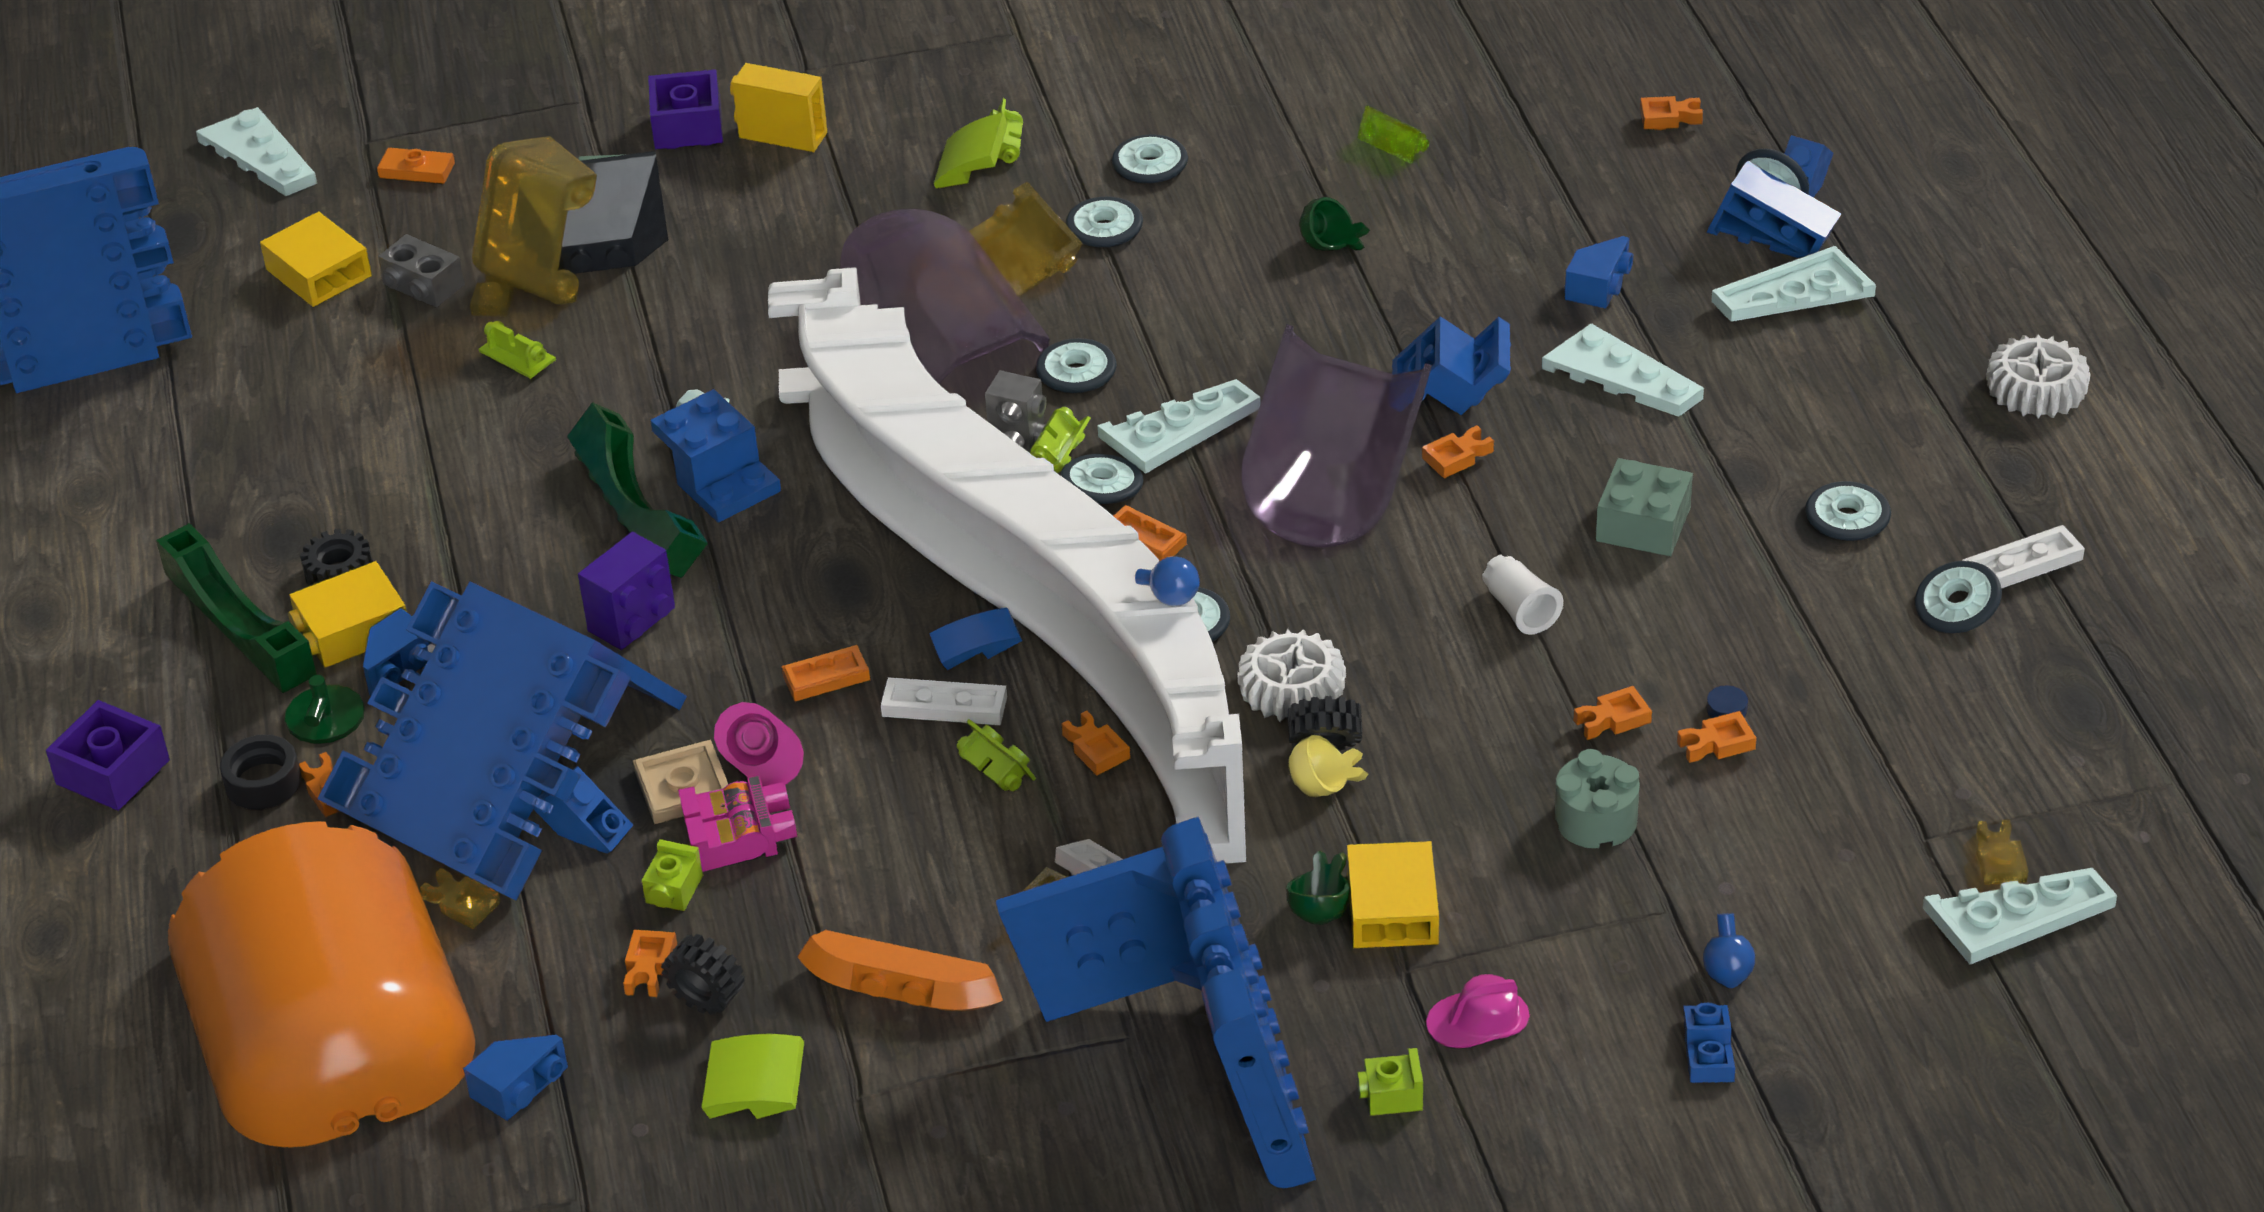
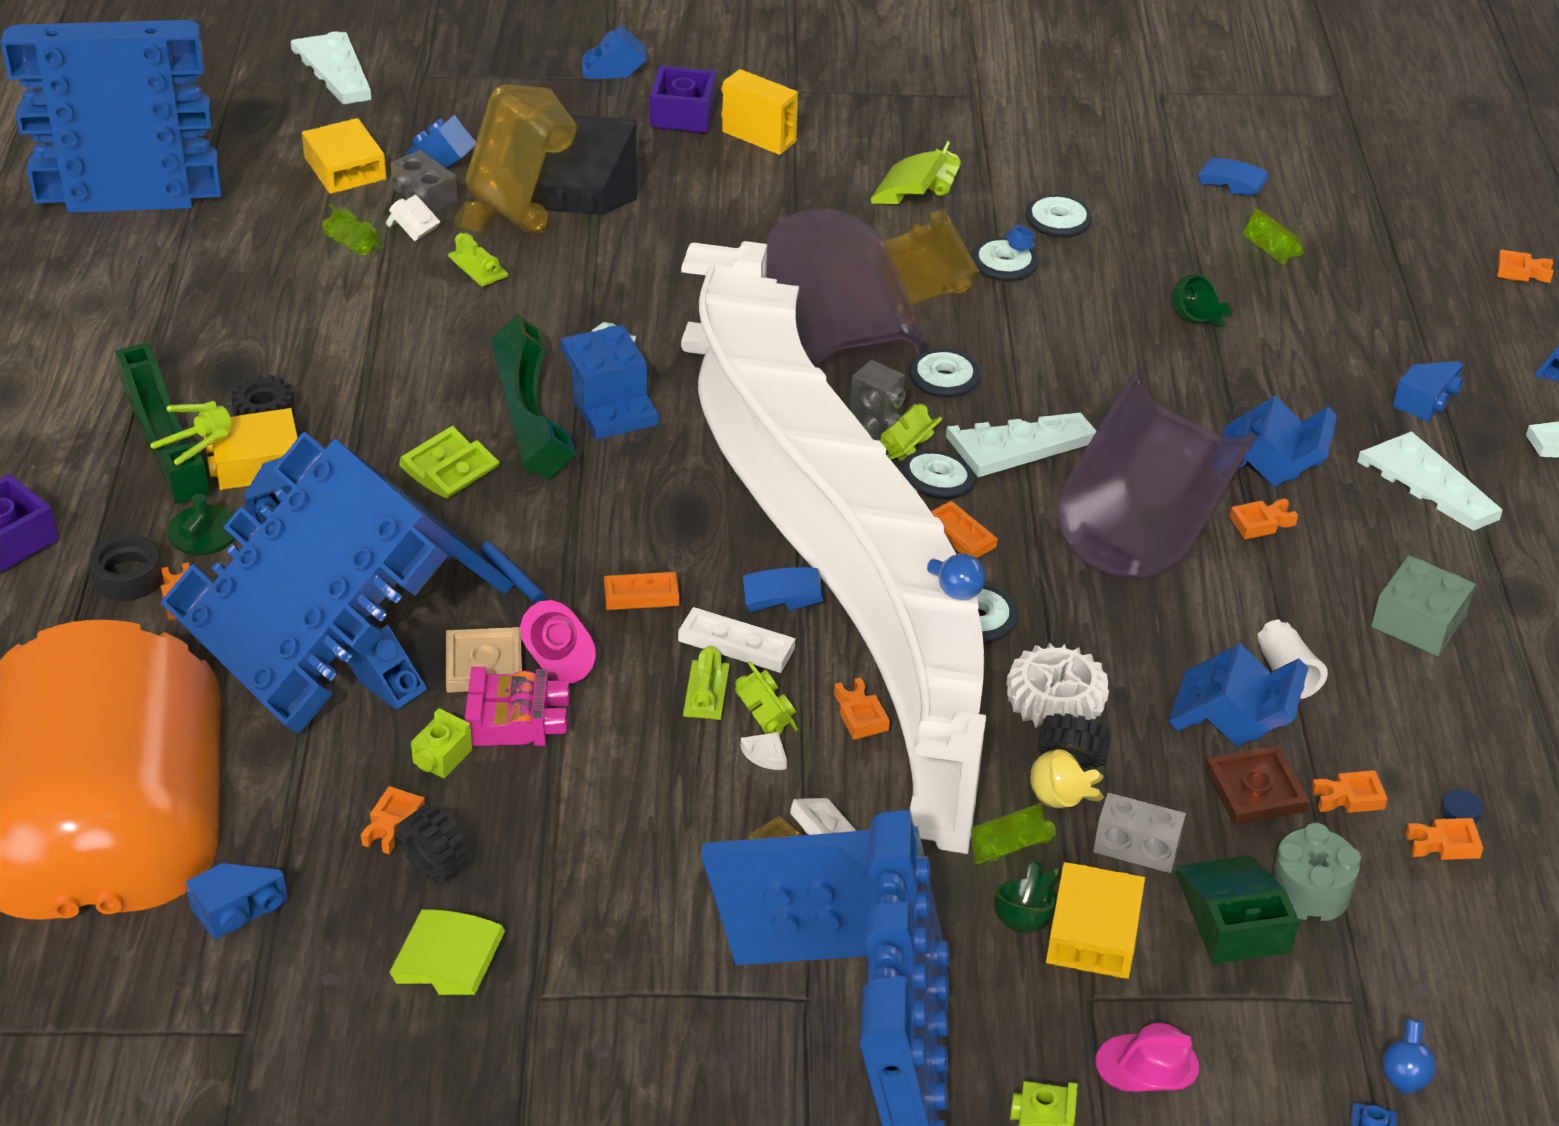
camera: 10 degrees right, 0 degrees up
orange plate [377,148,455,184] -> none
clear yellow plate [420,868,500,929] -> none
dark purple brick [578,531,675,650] -> none
orange brick [798,930,1003,1011] -> none
none -> lime plant [151,401,232,465]
none -> clear neon green hinge [321,204,383,255]
none -> white bracket [386,194,440,242]
none -> lime slope [399,426,500,498]
none -> blue slope [405,115,477,168]
none -> blue piece [480,542,546,604]
none -> blue slope [582,25,647,79]
none -> lime hinge [683,646,729,720]
none -> white tile [740,732,787,770]
none -> clear neon green hinge [971,803,1056,864]
none -> blue plate [1005,225,1036,252]
none -> light grey brick [1093,793,1186,873]
none -> blue bracket [1168,643,1309,747]
none -> dark green slope [1174,855,1300,964]
none -> blue slope [1198,158,1269,196]
none -> copper plate [1205,745,1310,825]

